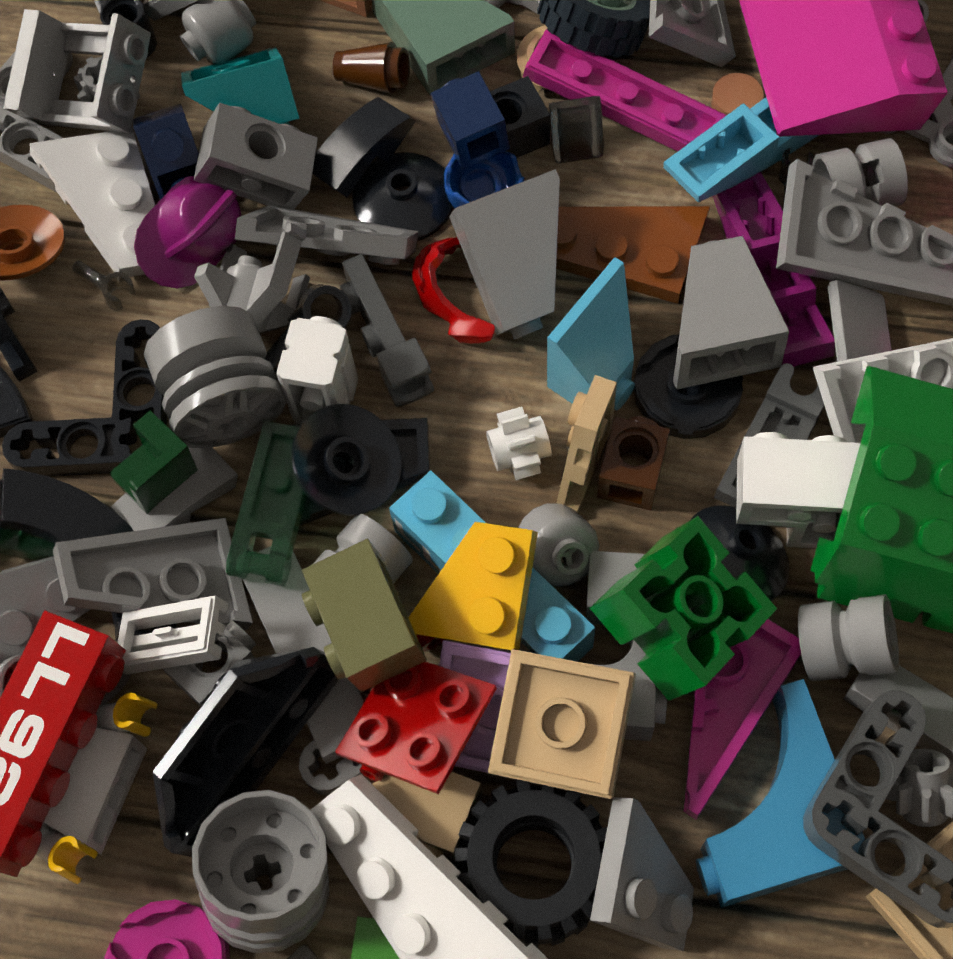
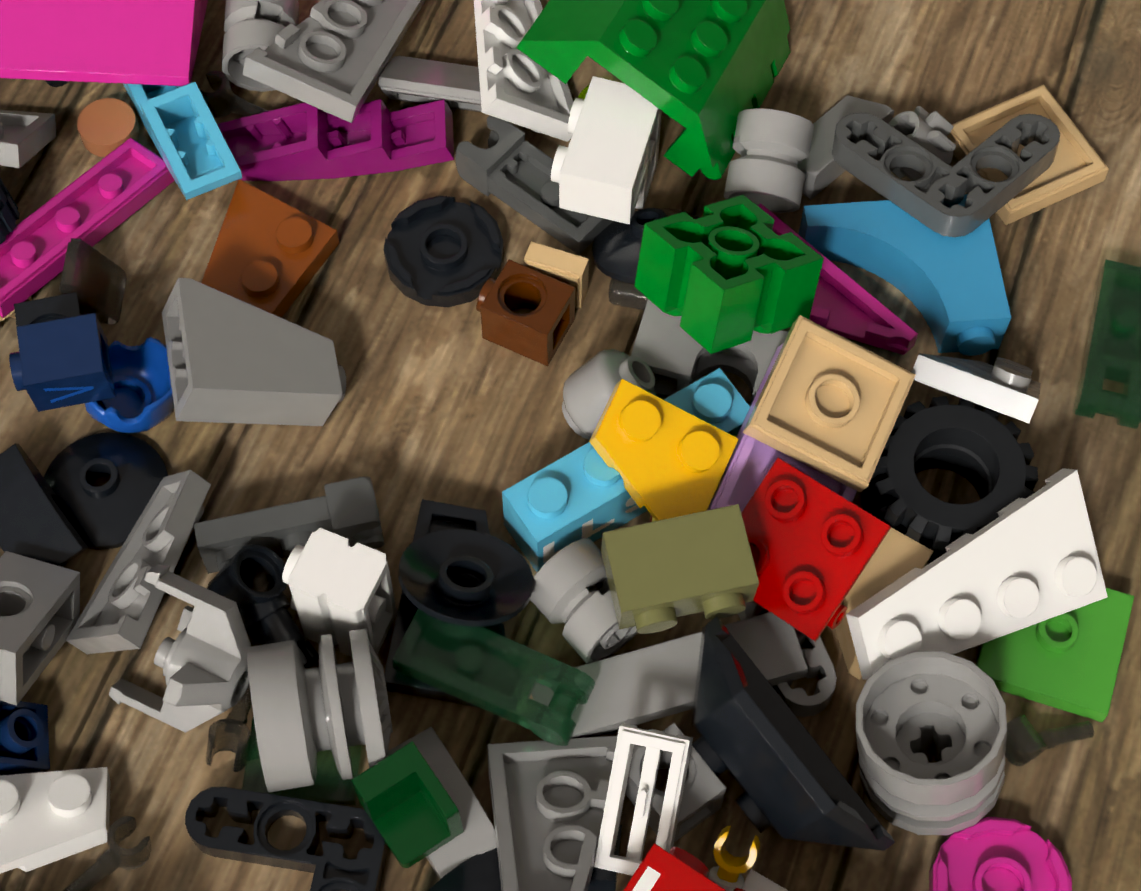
camera: 85 degrees left, 5 degrees down
magenta piece [134,176,242,289] -> none
red helmet [412,237,495,344] -> none
white gear [486,407,552,480] -> none
medium azure slope [547,257,635,411] -> none
tan wing [556,375,617,513] -> none
light grey slope [673,236,789,389] -> none
none -> tan tile [524,241,589,308]

